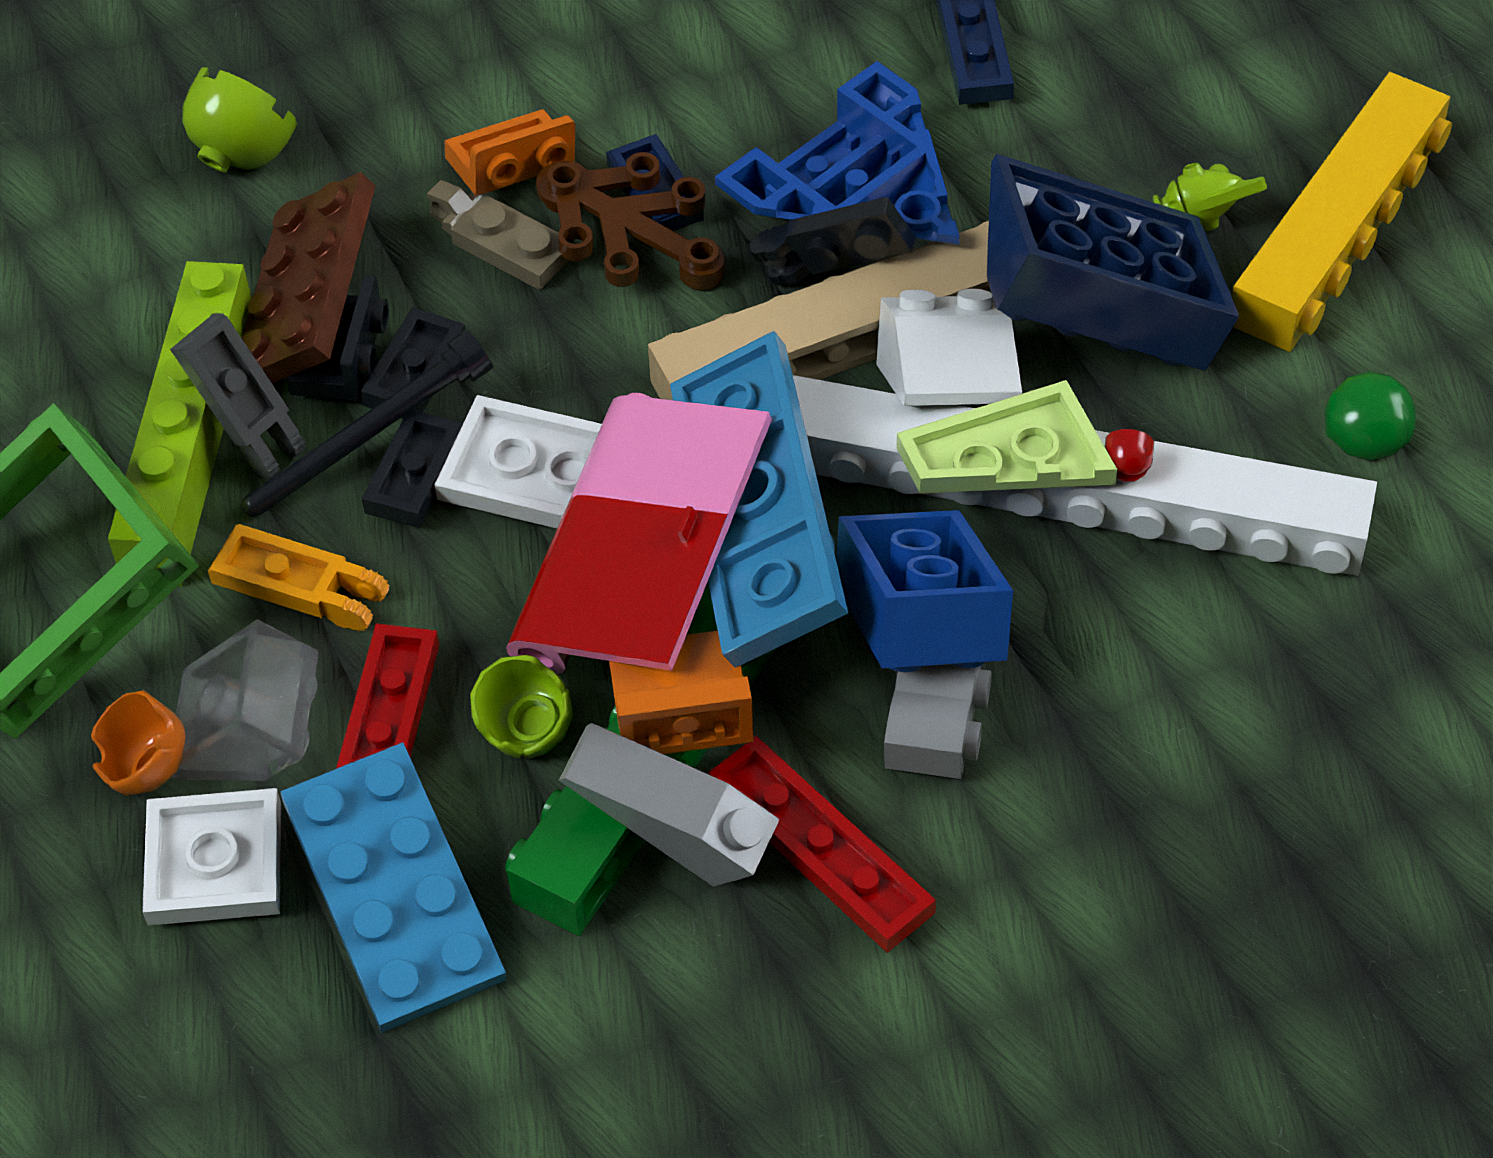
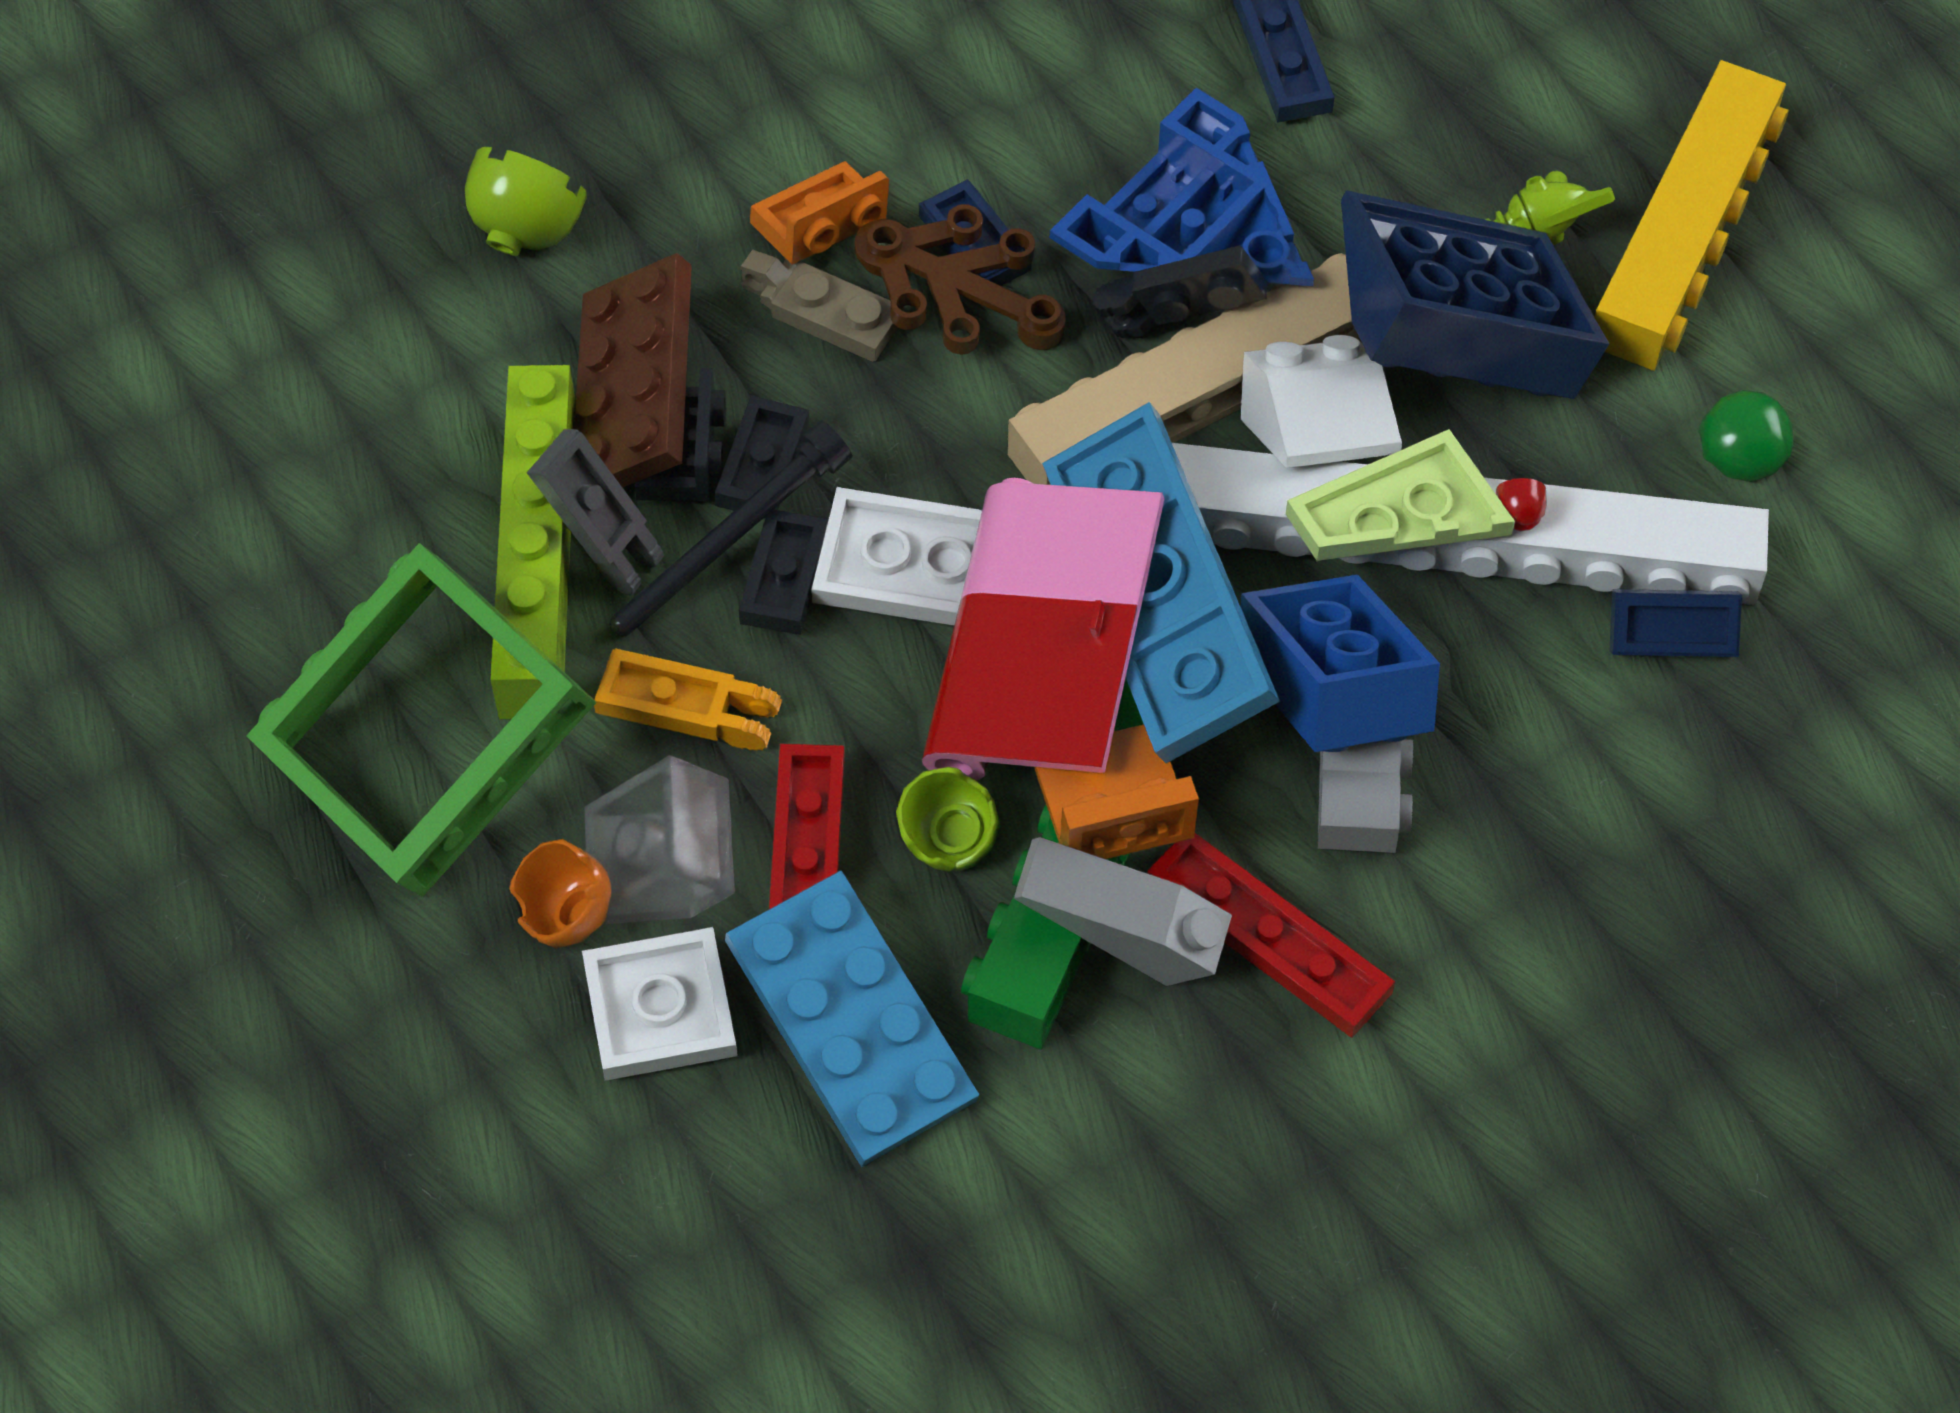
camera: 10 degrees left, 5 degrees up
none -> dark blue tile [1609,589,1742,657]

